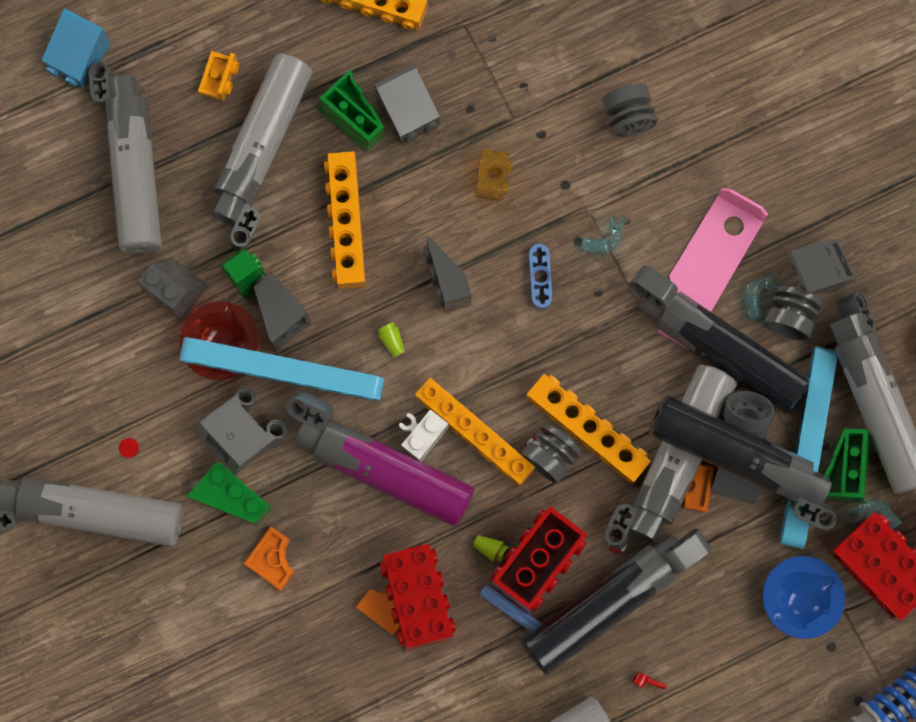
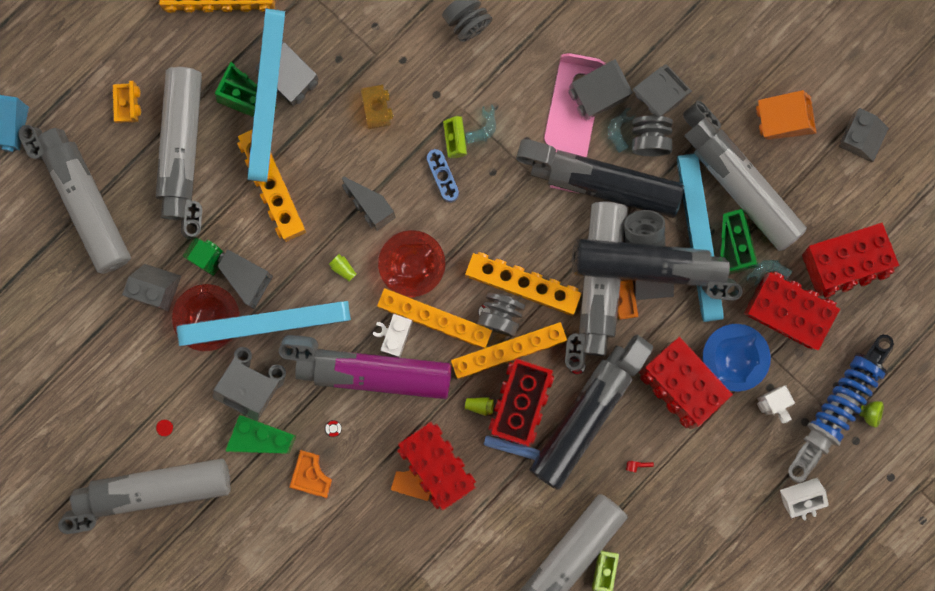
camera: 20 degrees left, 5 degrees up
none -> medium azure beam [247,9,285,182]
none -> sticker [325,420,342,437]
none -> clear red piece [378,230,445,297]
none -> lime brick [443,116,467,158]
none -> light orange brick [451,322,567,380]
none -> dark grey slope [569,59,633,120]
none -> red brick [638,336,733,430]
none -> white brick [757,386,795,423]

